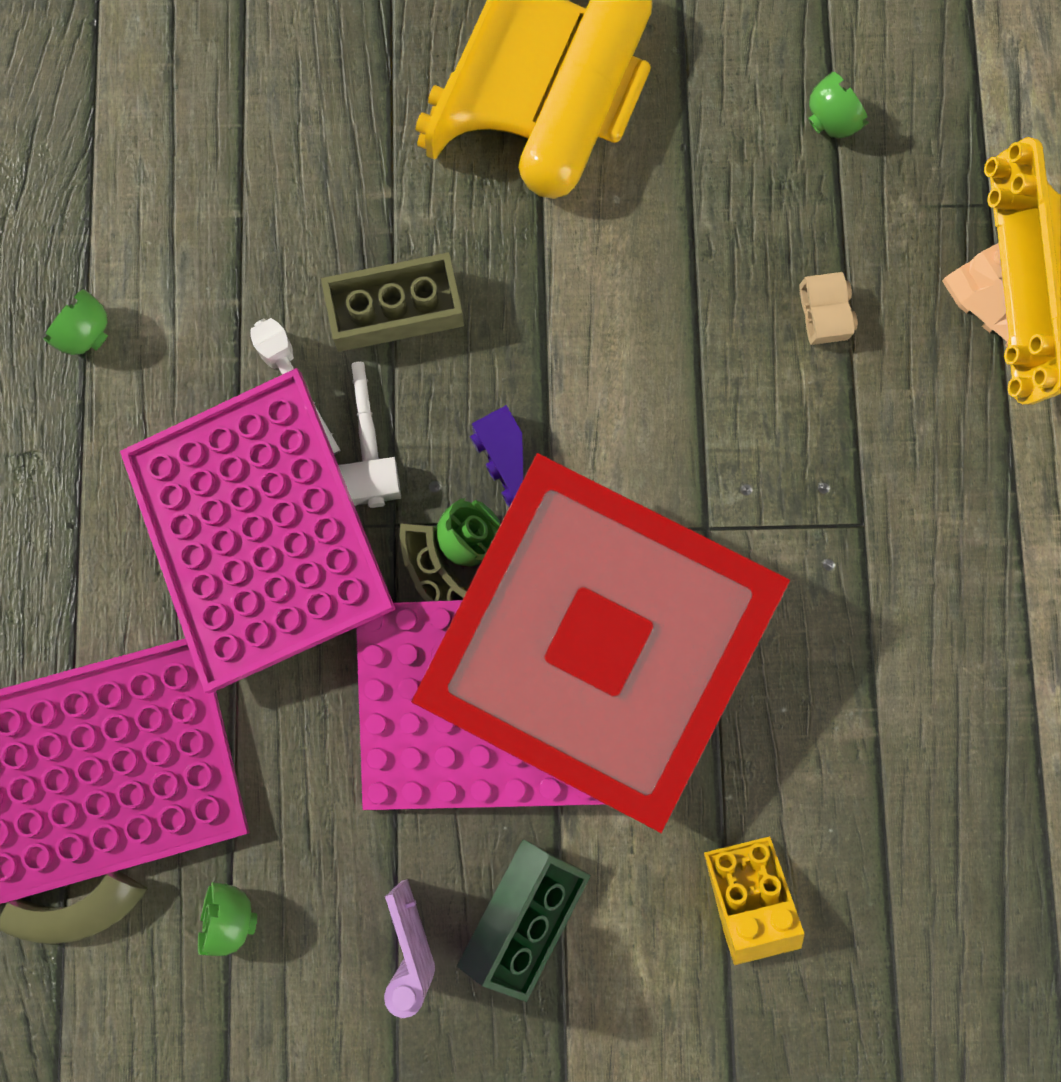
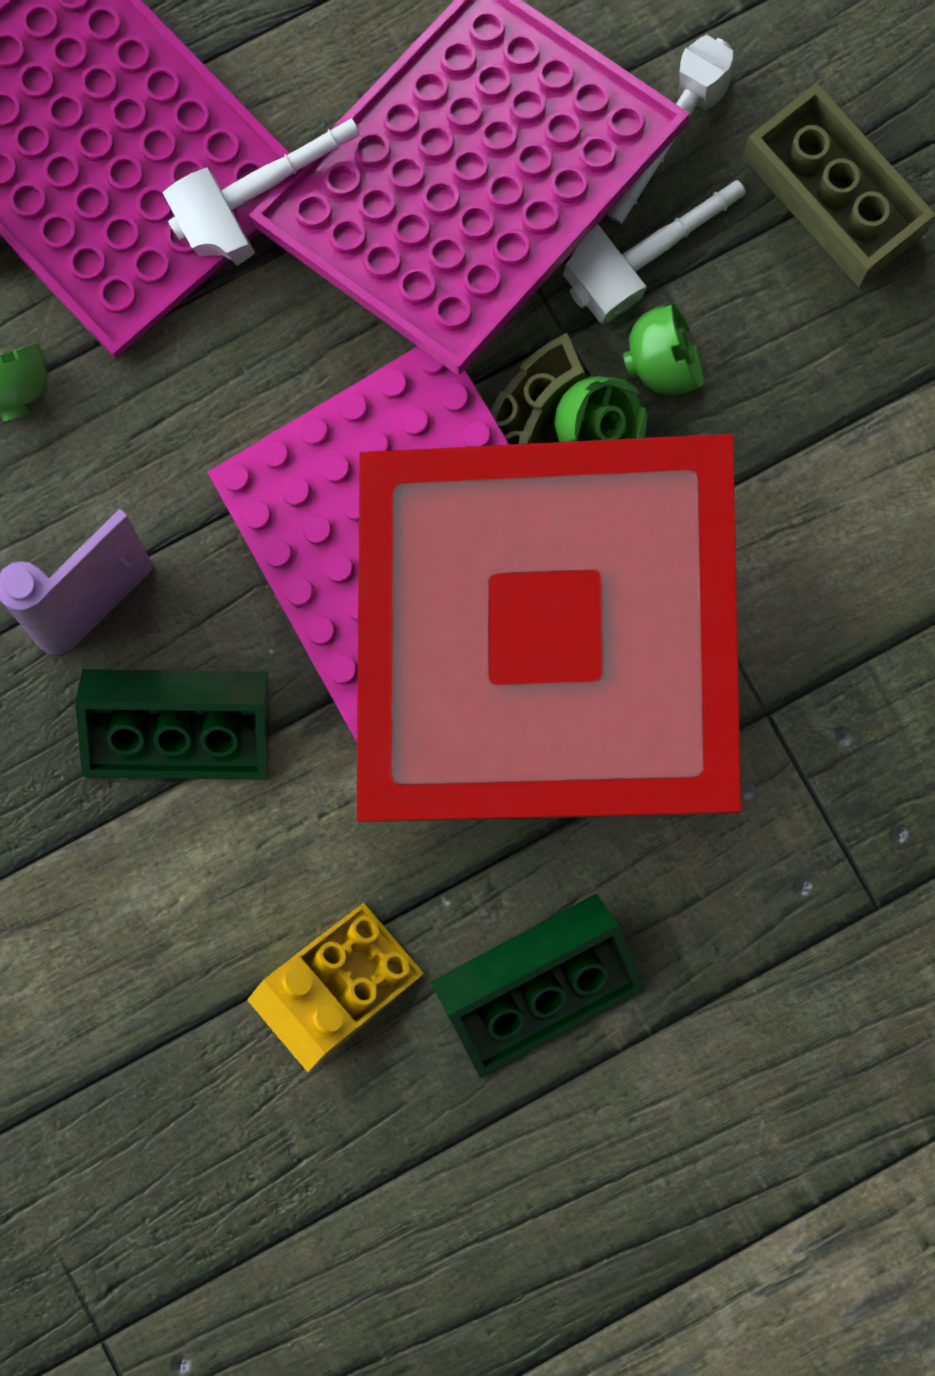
camera: 65 degrees right, 0 degrees up
dark purple slope [469,405,523,507] -> none
none -> white piece [163,118,361,265]
none -> dark green slope [430,893,646,1078]
none -> bright green cylinder [623,302,704,396]

